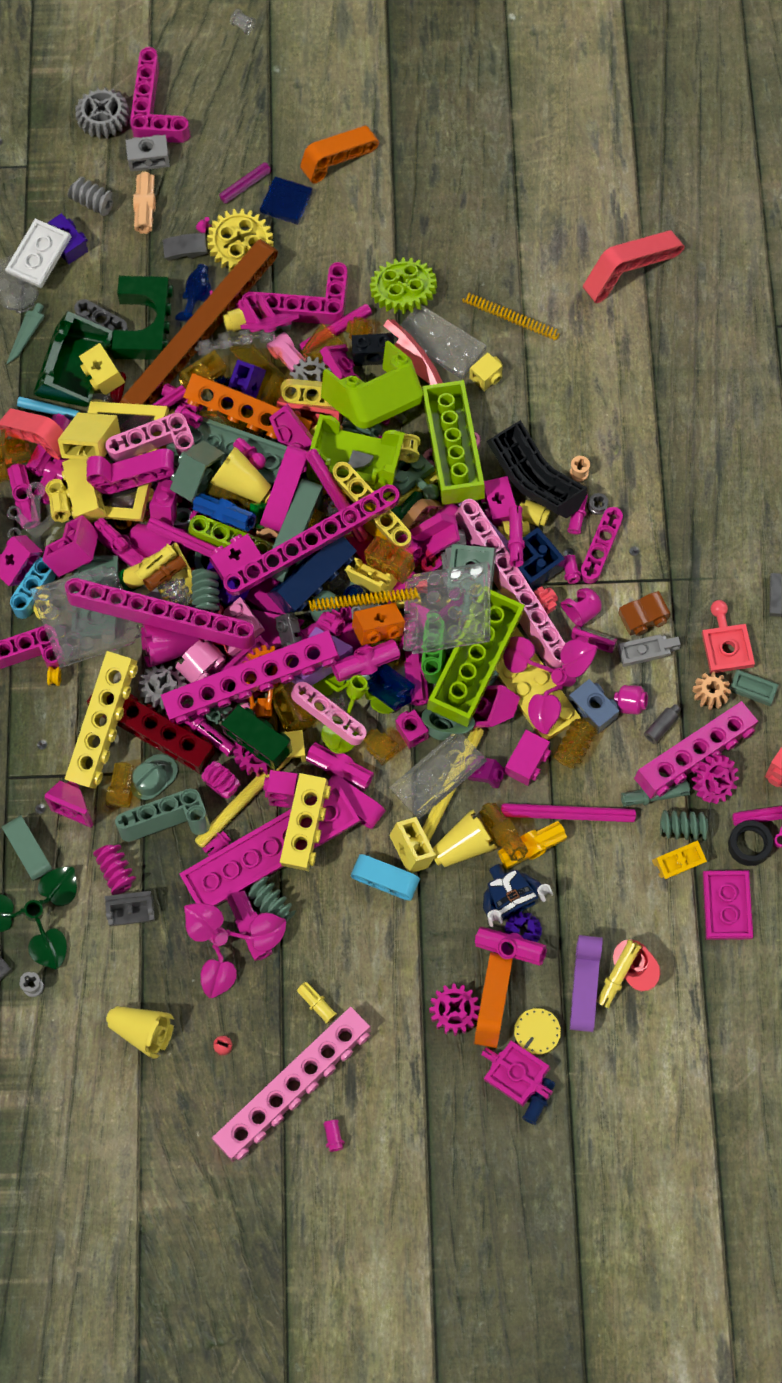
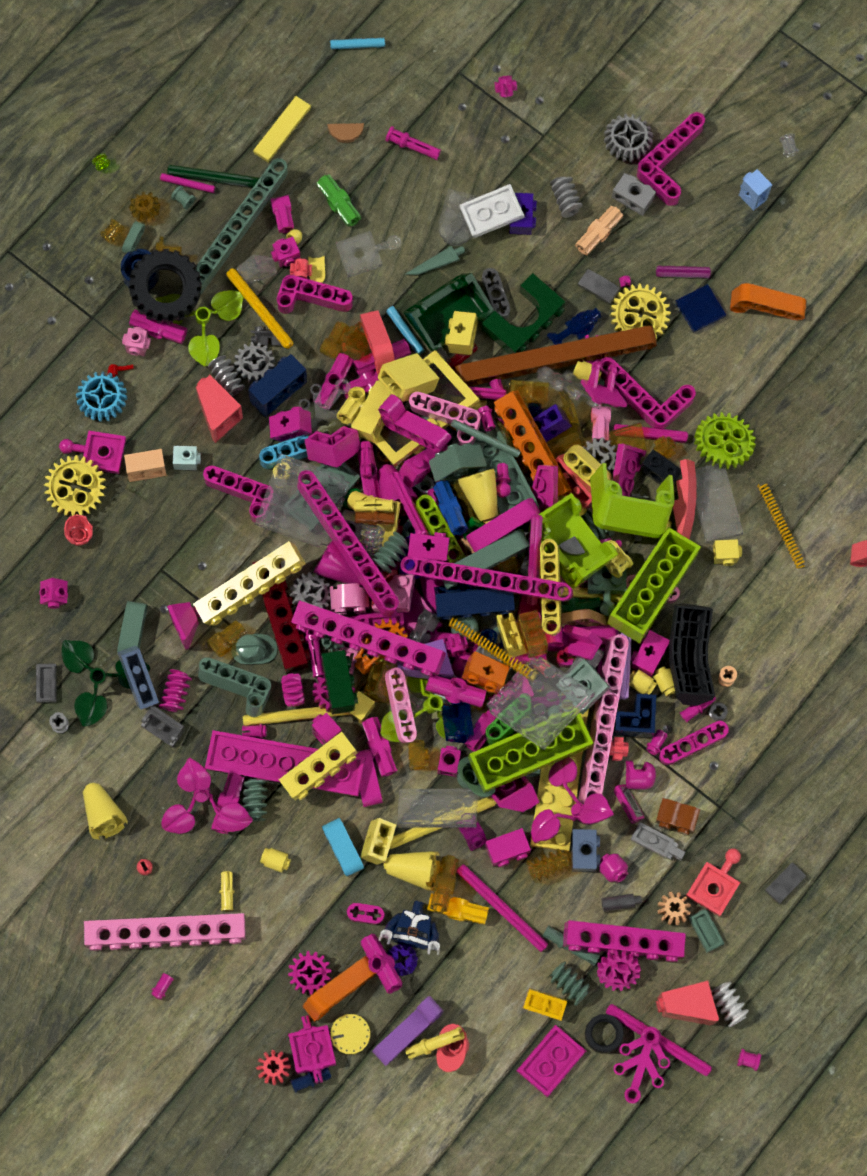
camera: 35 degrees right, 5 degrees up
yellow bush [47,666,62,686] -> none
dark pink pin [507,505,525,567] -> none
none -> sand blue brick [117,645,159,709]
none -> coral gear [256,1050,291,1085]
none -> light yellow brick [260,848,291,873]
none -> dark pink beam [347,903,384,925]
none -> sand green bar [451,419,520,457]
none -> light blue brick [739,169,772,211]

